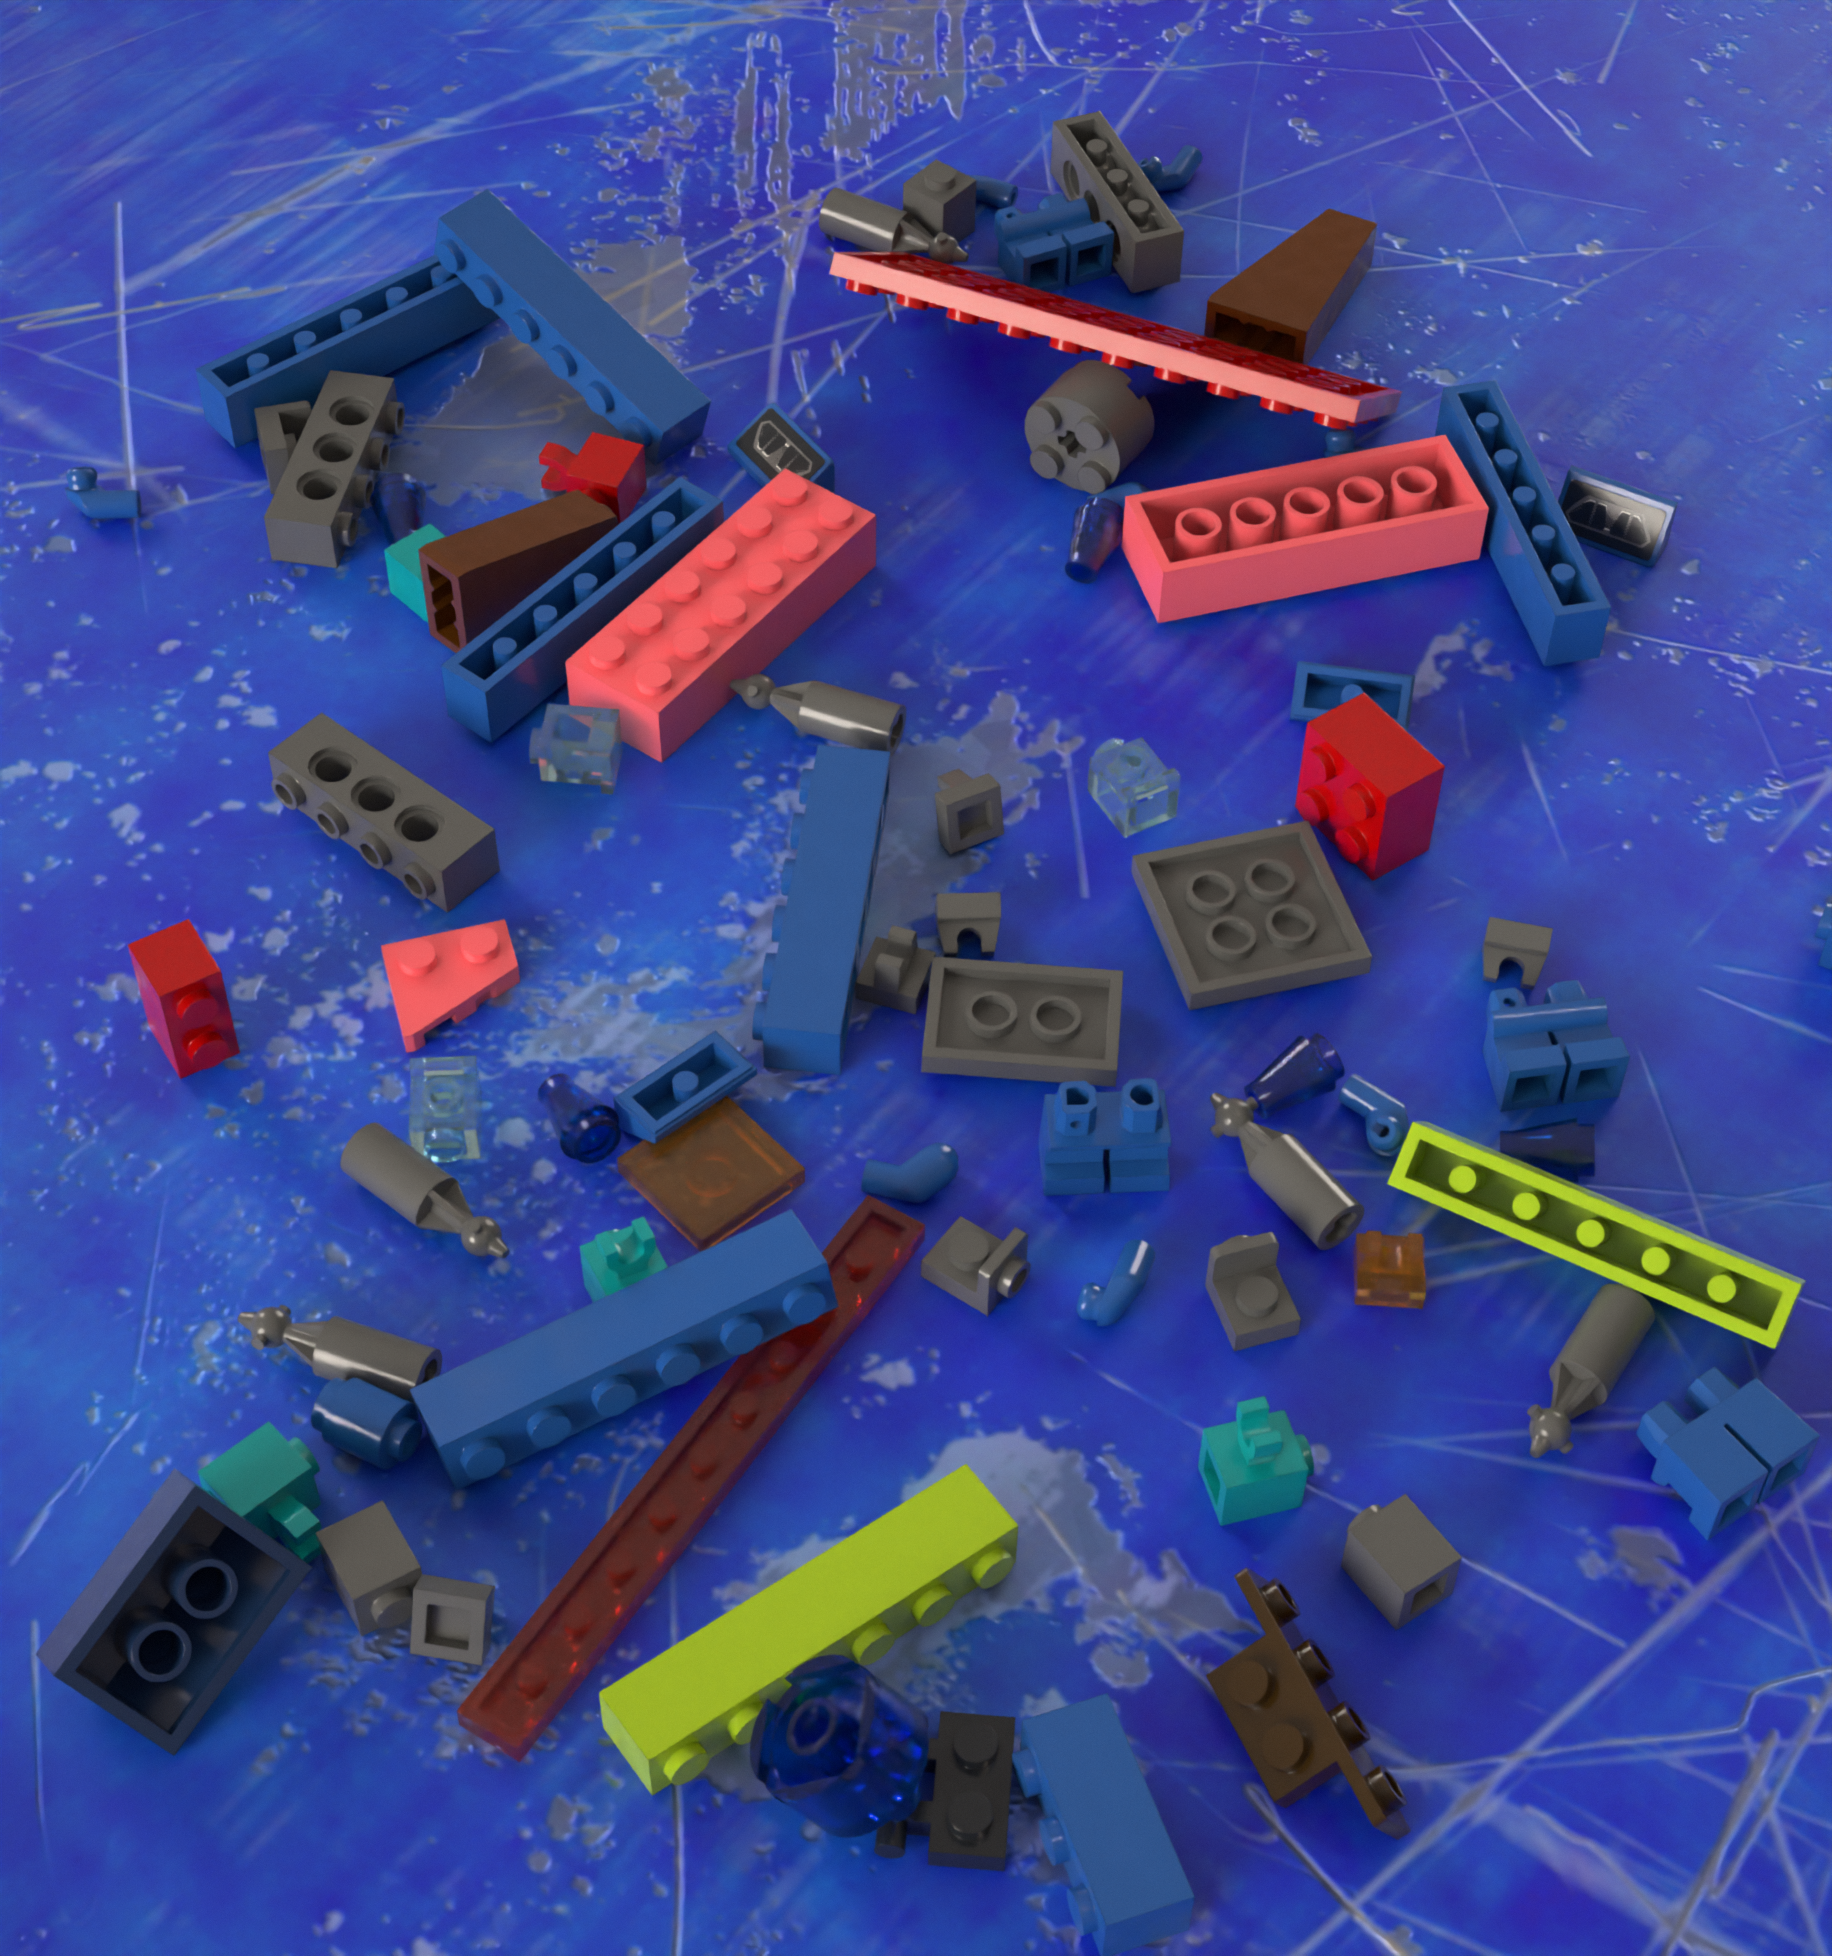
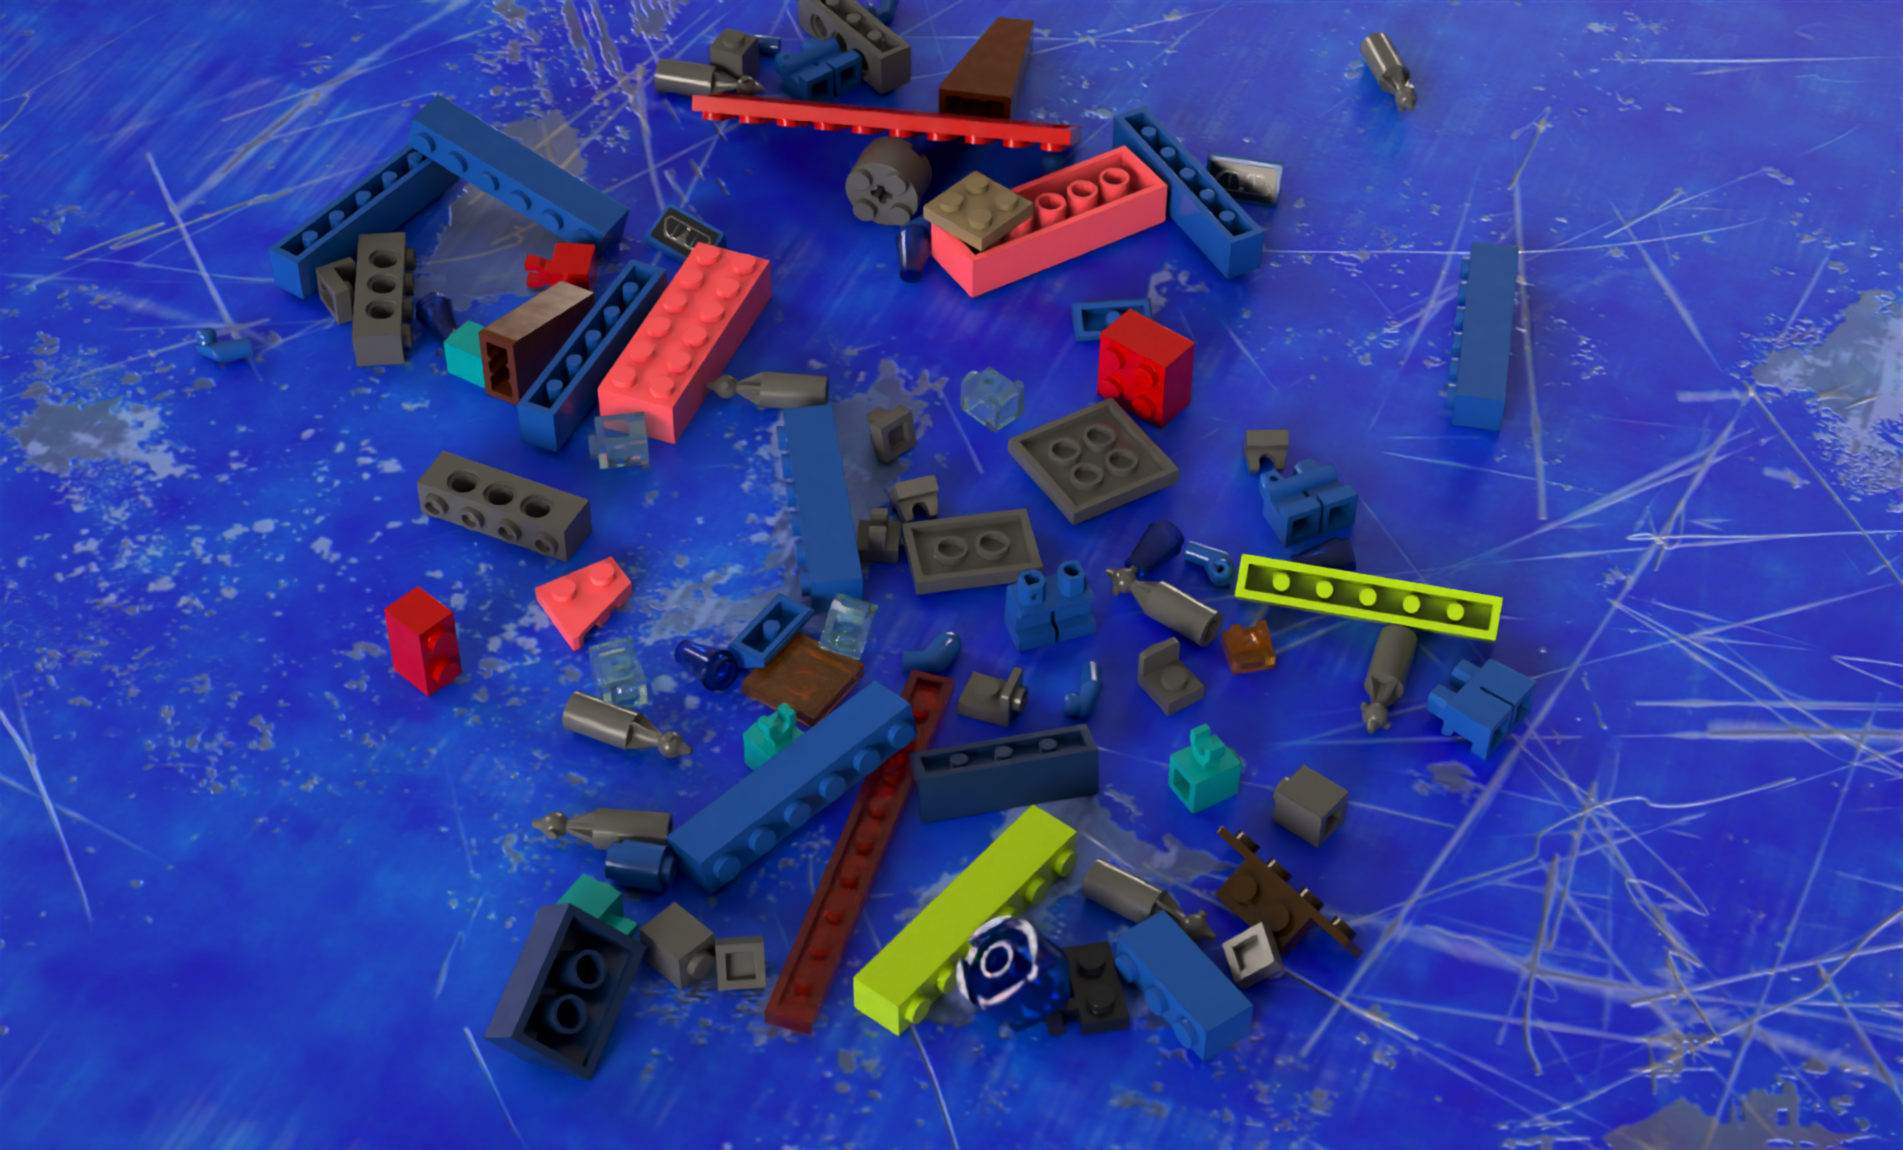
camera: 15 degrees left, 5 degrees down
none -> clear light blue brick [818,592,879,661]
none -> dark blue panel [909,724,1099,823]
none -> dark tan plate [923,170,1033,252]
none -> dark grey wheel [1081,858,1217,942]
none -> dark grey plate [1222,922,1284,990]

